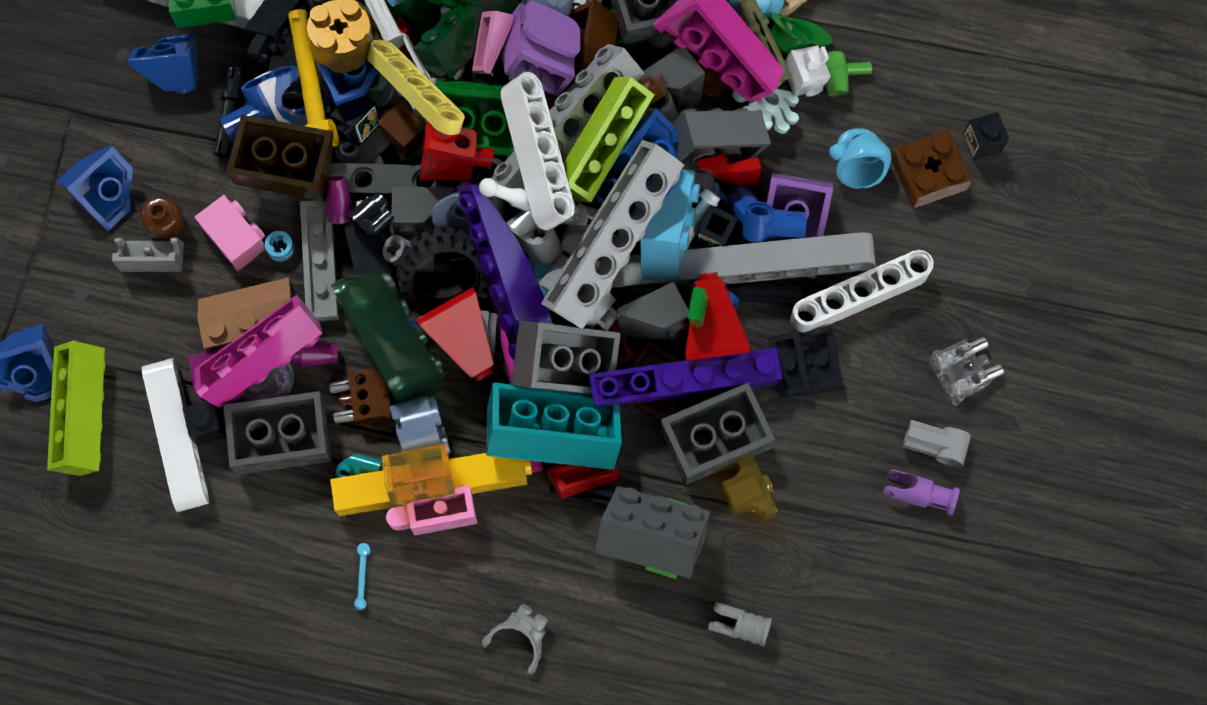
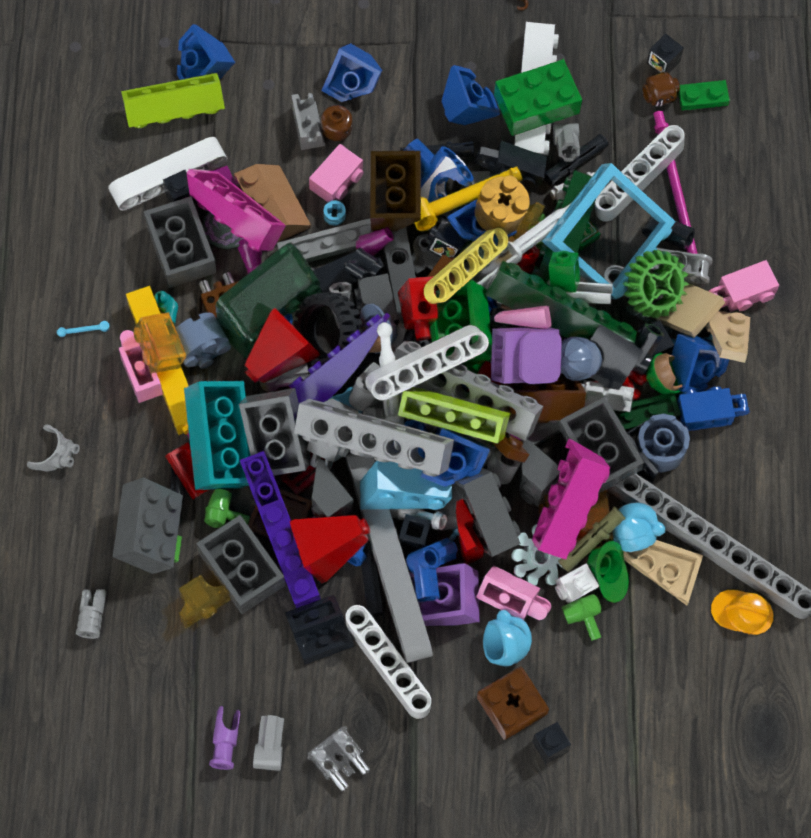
camera: 75 degrees right, 5 degrees down
green tile [687,287,709,327] -> none
none -> bright green piece [204,489,250,528]
none -> bright pink brick [476,565,551,620]

